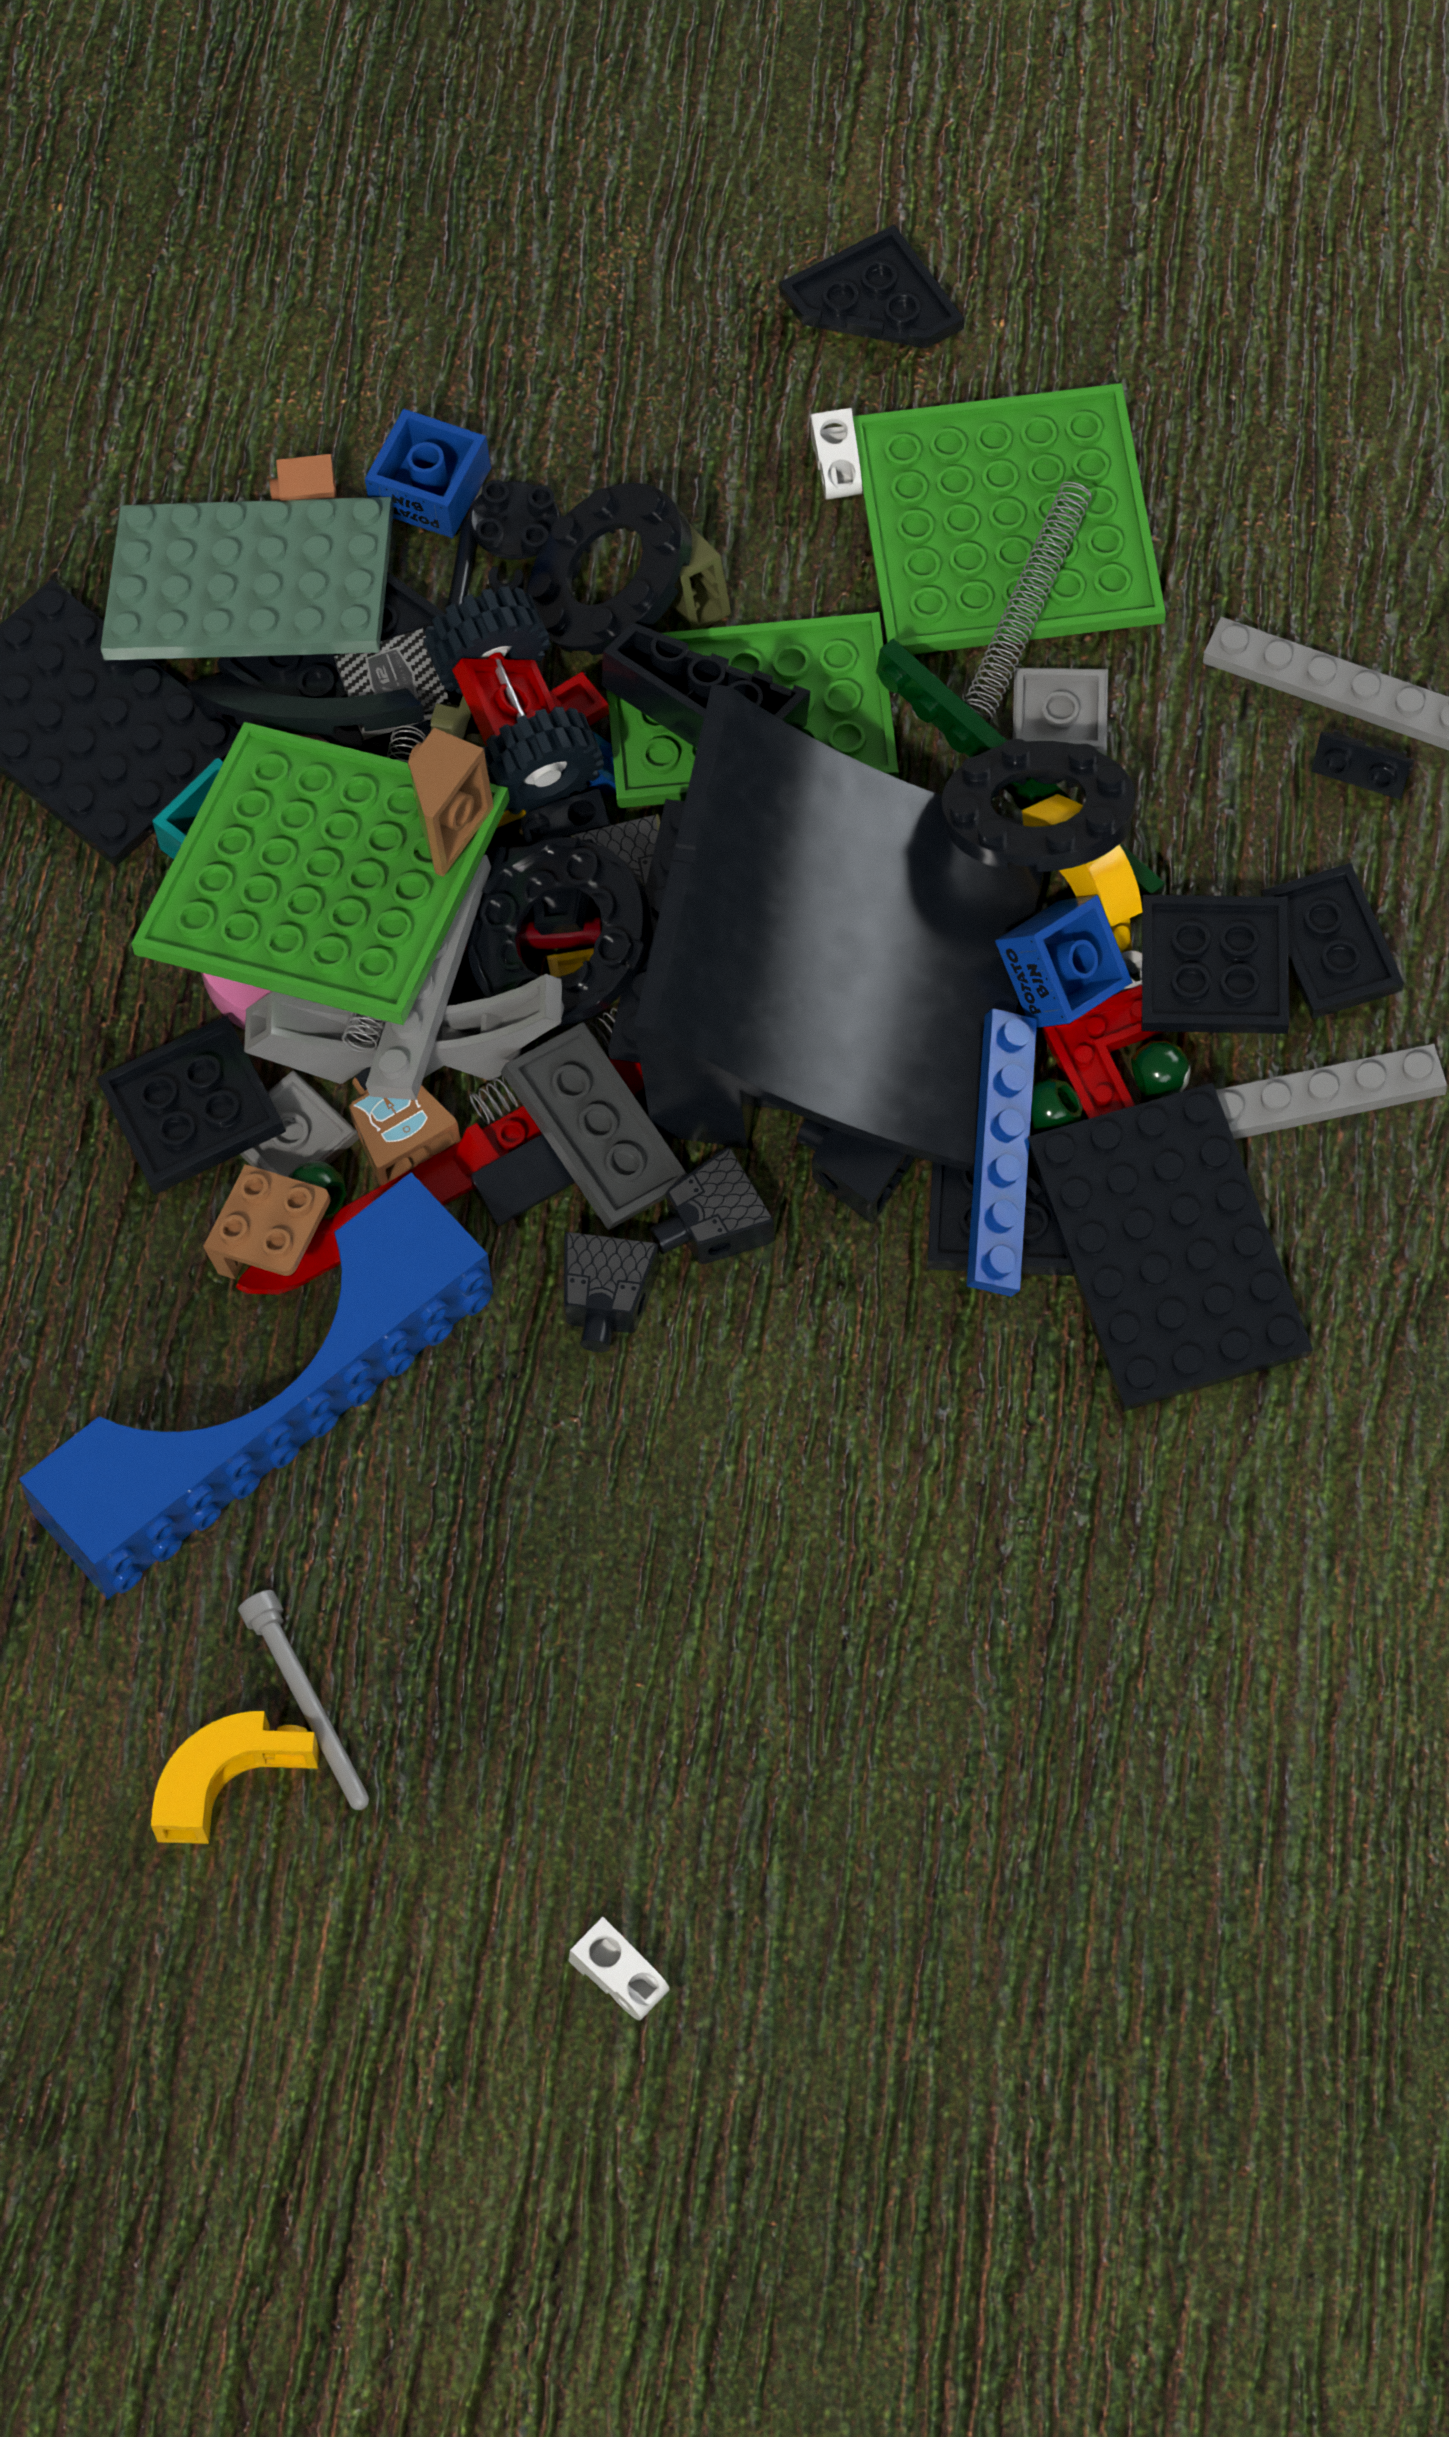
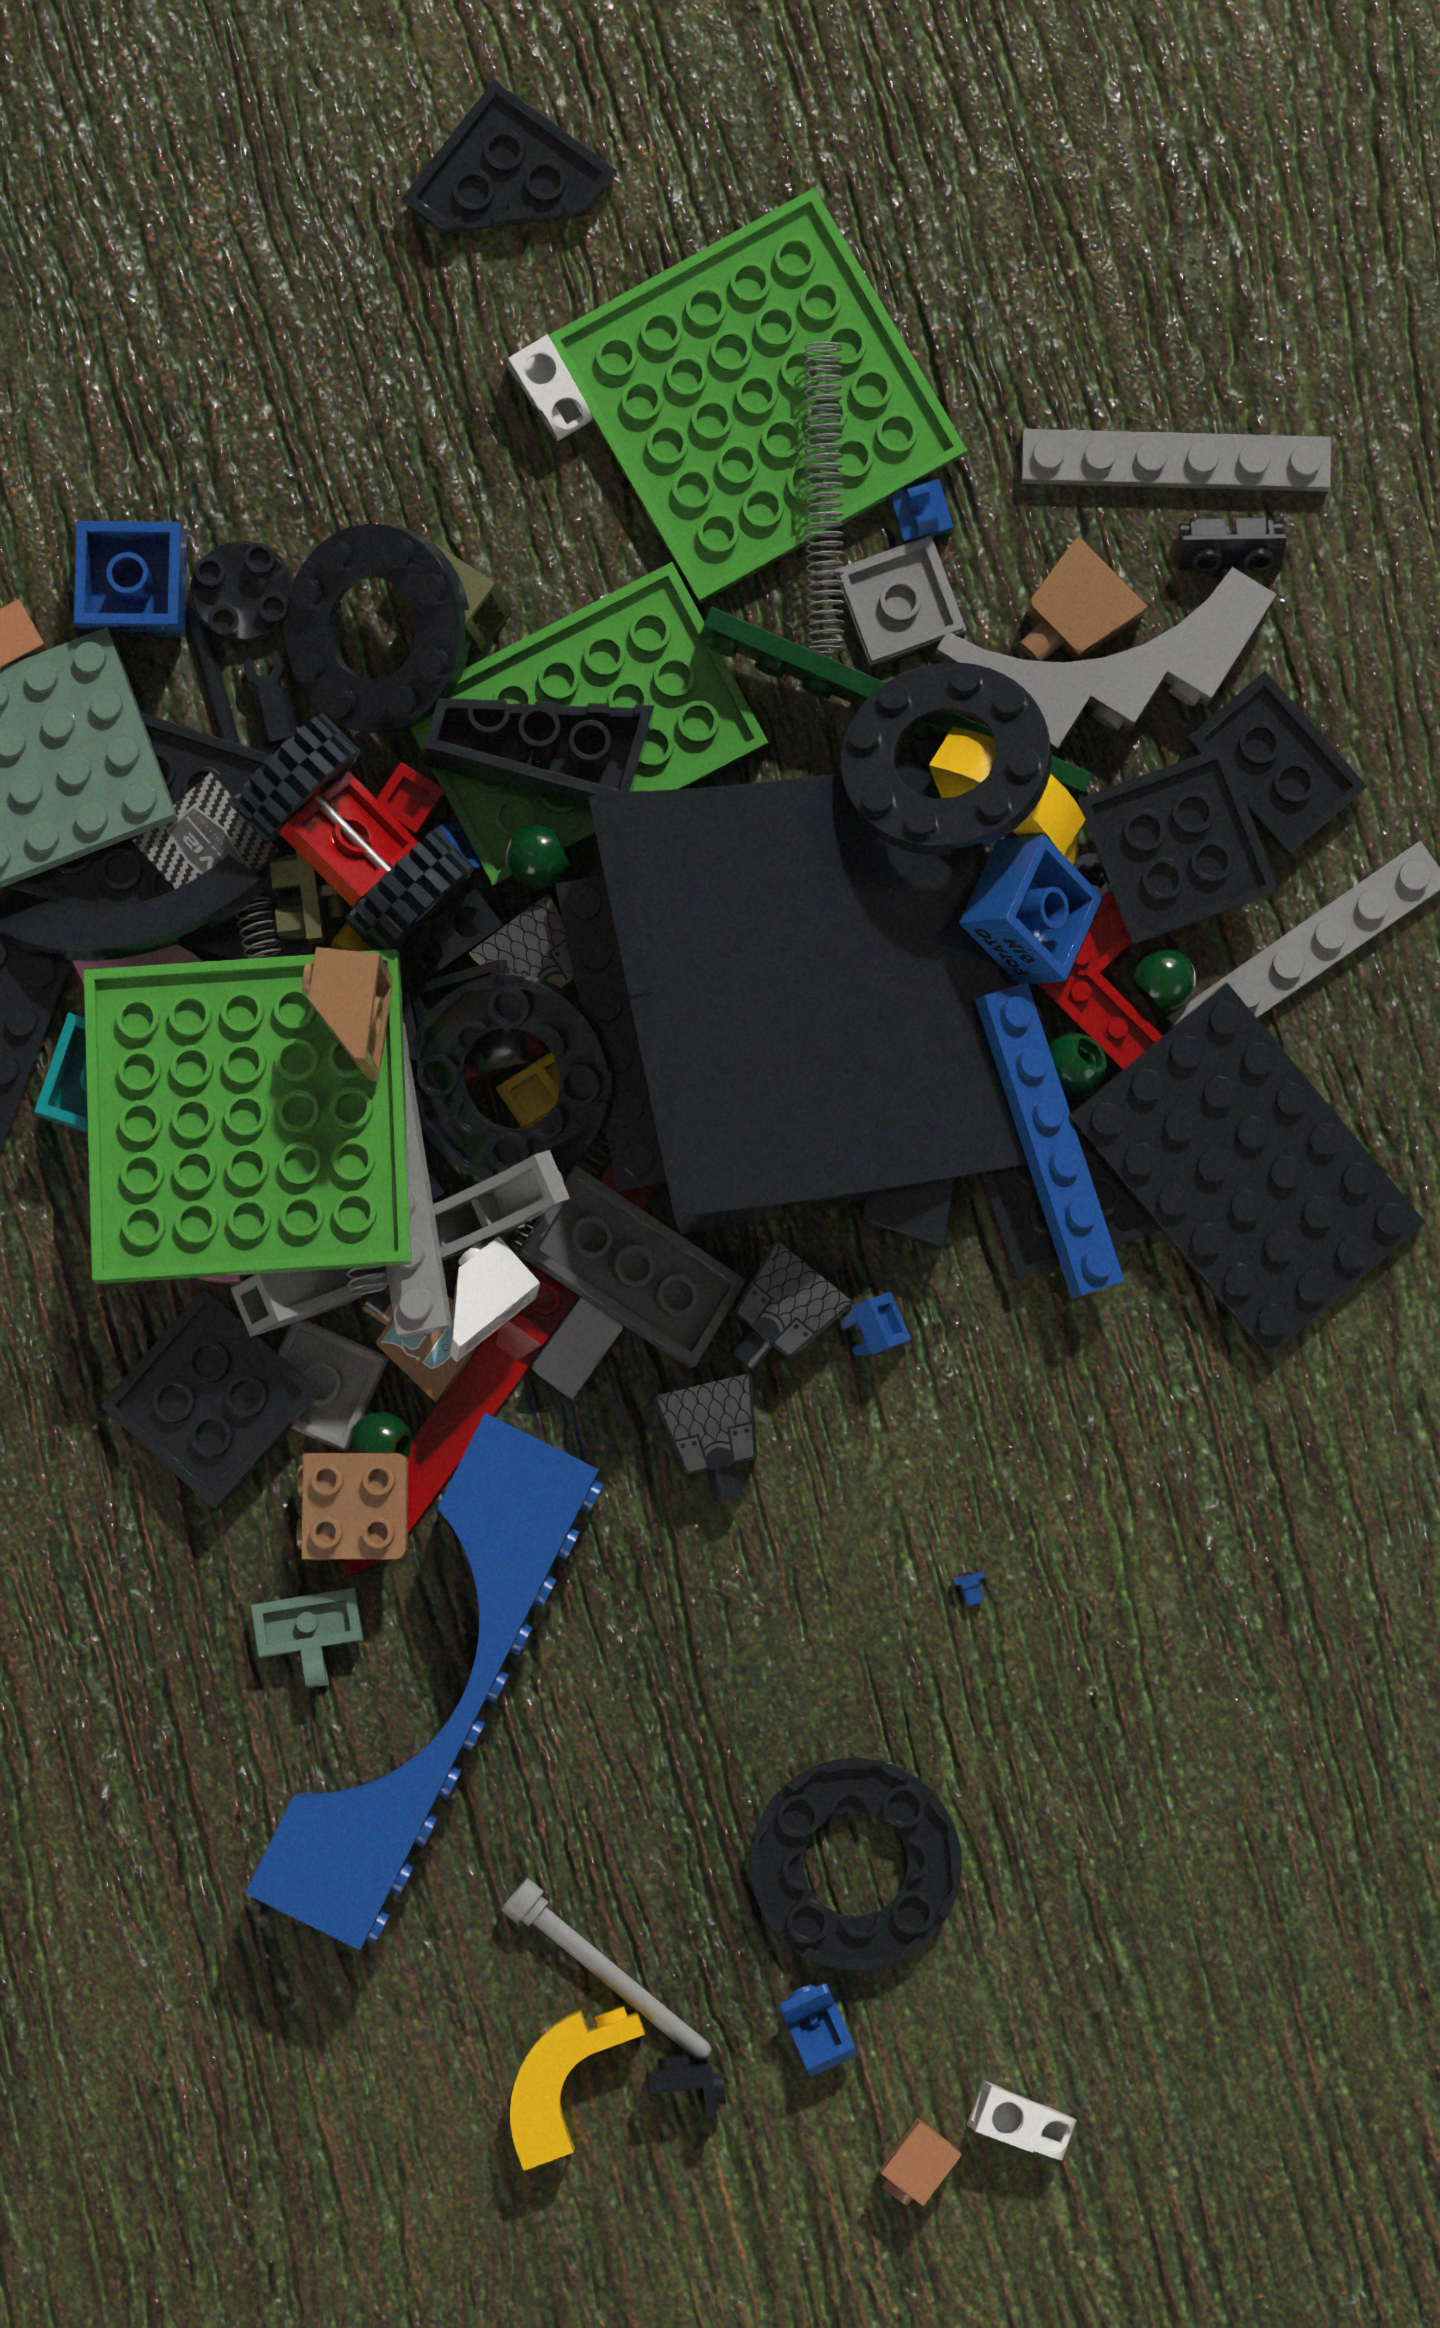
camera: 30 degrees left, 20 degrees up
none -> sand green plate [251,1587,364,1688]
none -> white slope [450,1236,540,1362]
none -> dark green piece [505,824,570,890]
none -> black bracket [648,2055,726,2119]
none -> black plate [750,1758,962,1971]
none -> blue bracket [779,1984,859,2077]
none -> blue tile [841,1292,912,1356]
none -> nougat brick [879,2118,962,2206]
none -> blue tile [889,479,954,545]
none -> light grey arch [934,567,1276,756]
none -> blue piece [952,1571,985,1606]
none -> medium nougat torso [1019,536,1147,661]

